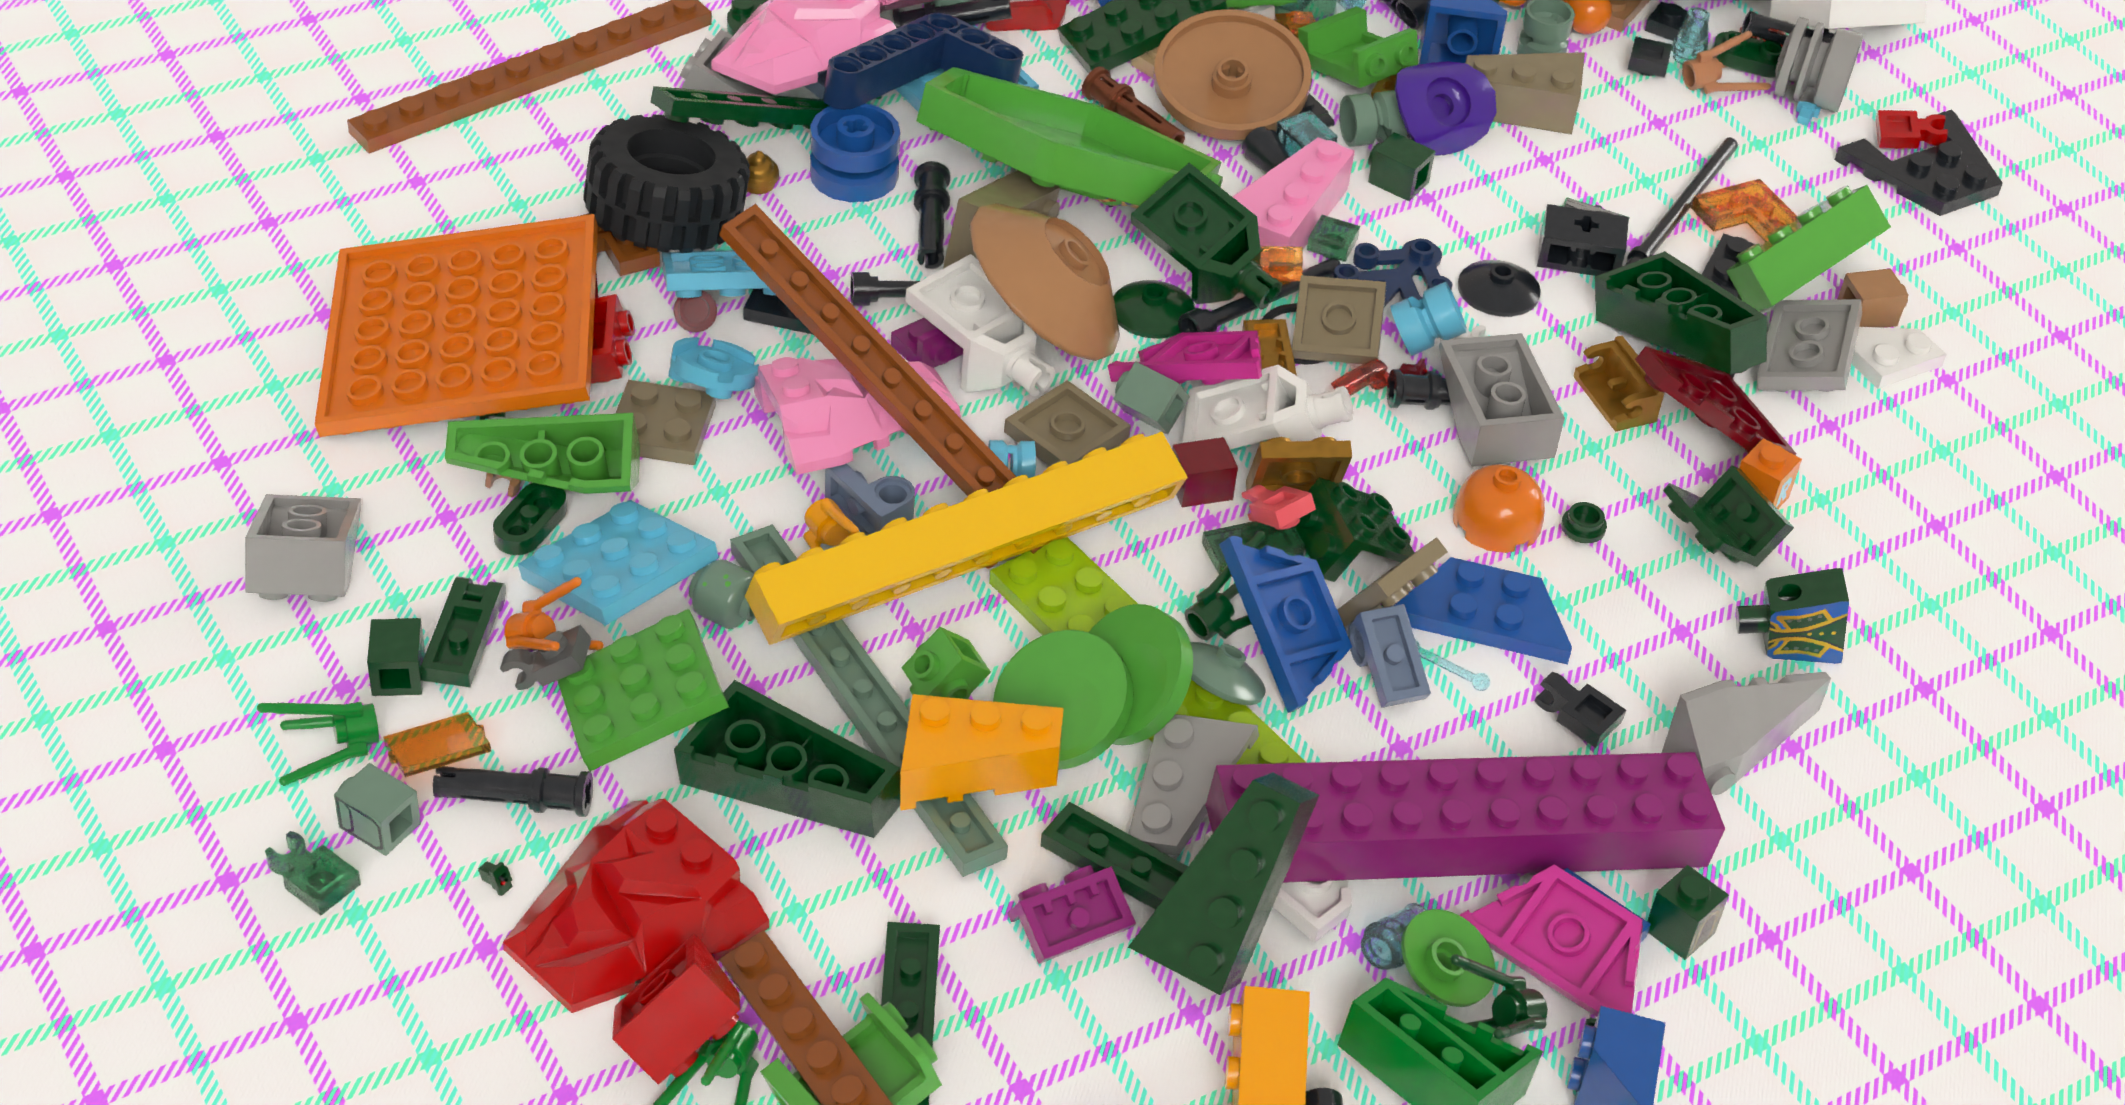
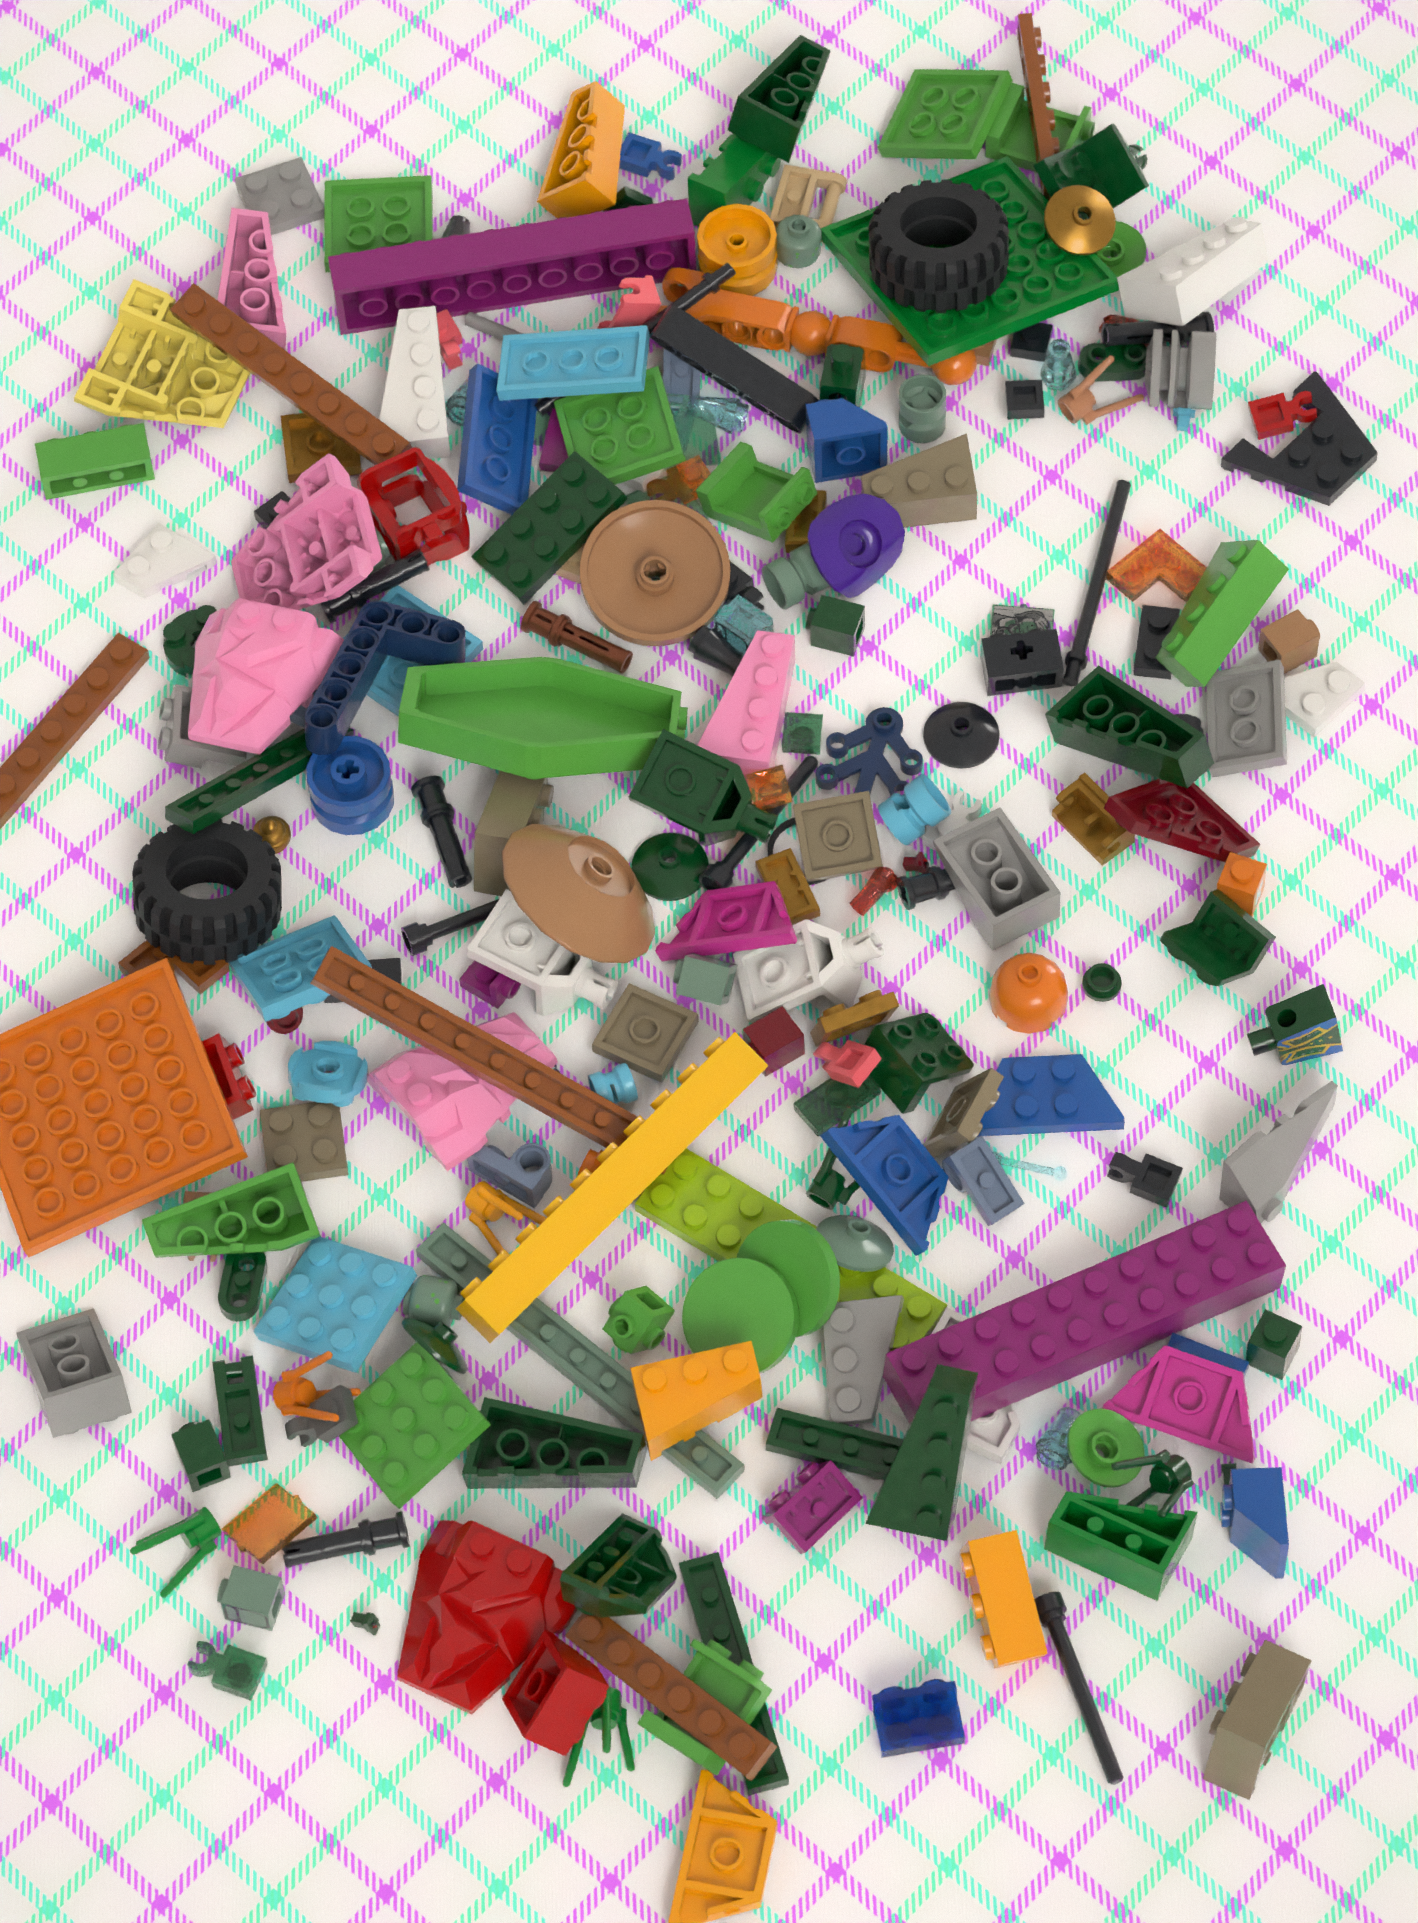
camera: 10 degrees left, 15 degrees up
none -> dark green dish [401,1318,468,1374]
none -> dark green wedge [560,1513,677,1618]

